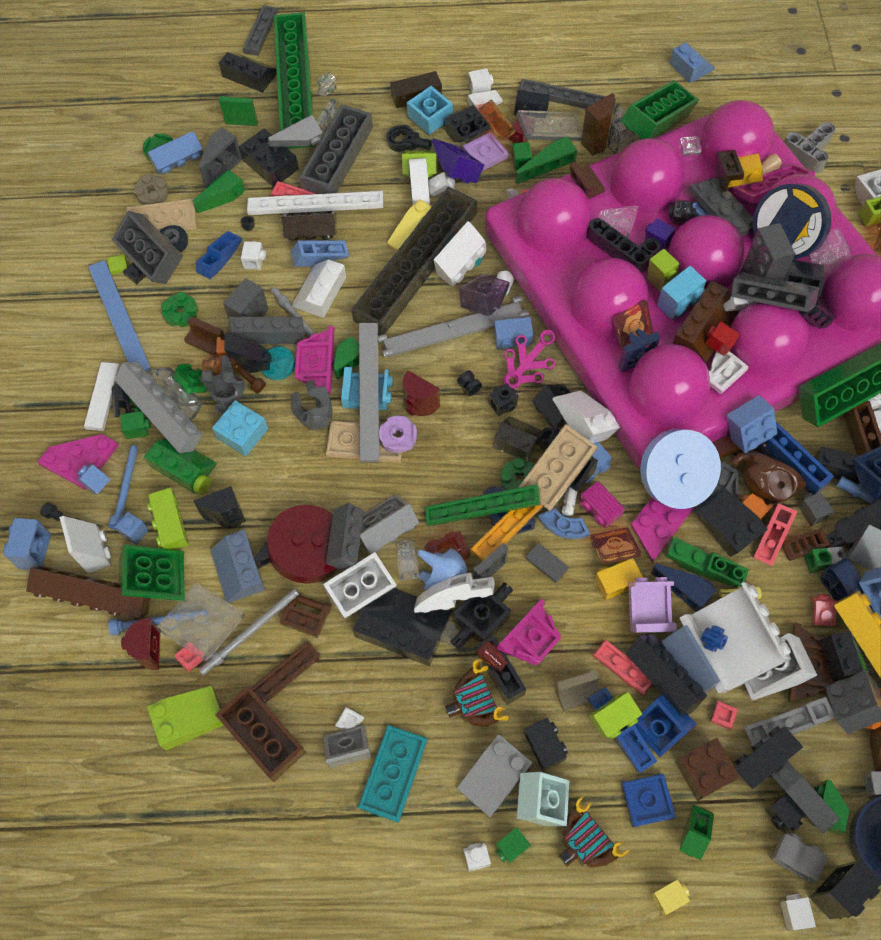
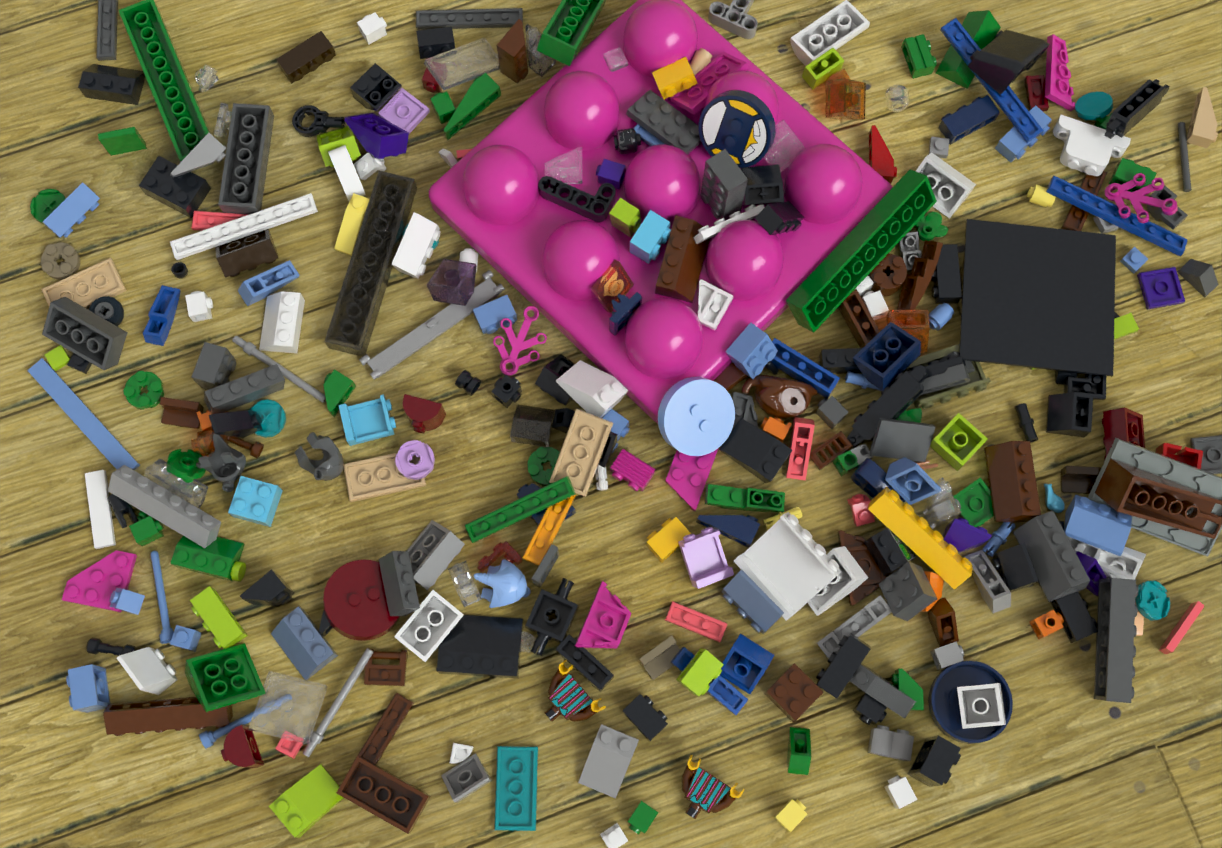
camera: 20 degrees left, 10 degrees up
green slope [192,170,246,213] -> none
dark grey slope [199,127,242,188] -> none
dark pink wing [295,326,335,394] -> none
light grey tile [359,323,379,463] -> none
medium azure brick [407,86,453,135] -> none
white slope [414,573,495,613] -> none
white slope [467,90,503,112] -> none
clear red cone [476,640,508,672] -> none
clear orange slope [478,99,516,142] -> none
light aqua brick [517,772,570,826] -> none
dark grey tile [525,543,569,583] -> none
medium blue tile [538,508,590,539] -> none
reddish brown panel [570,161,605,199] -> none
clear orange tile [590,527,641,565] -> none
blue tile [621,774,676,828] -> none
black brick [625,633,708,716] -> none
blue gear [701,625,728,652] -> none
red brick [705,321,739,356] -> none
coral tile [710,701,738,730] -> none
dark brown panel [715,150,744,192] -> none
dark grey brick [731,273,819,312] -> none

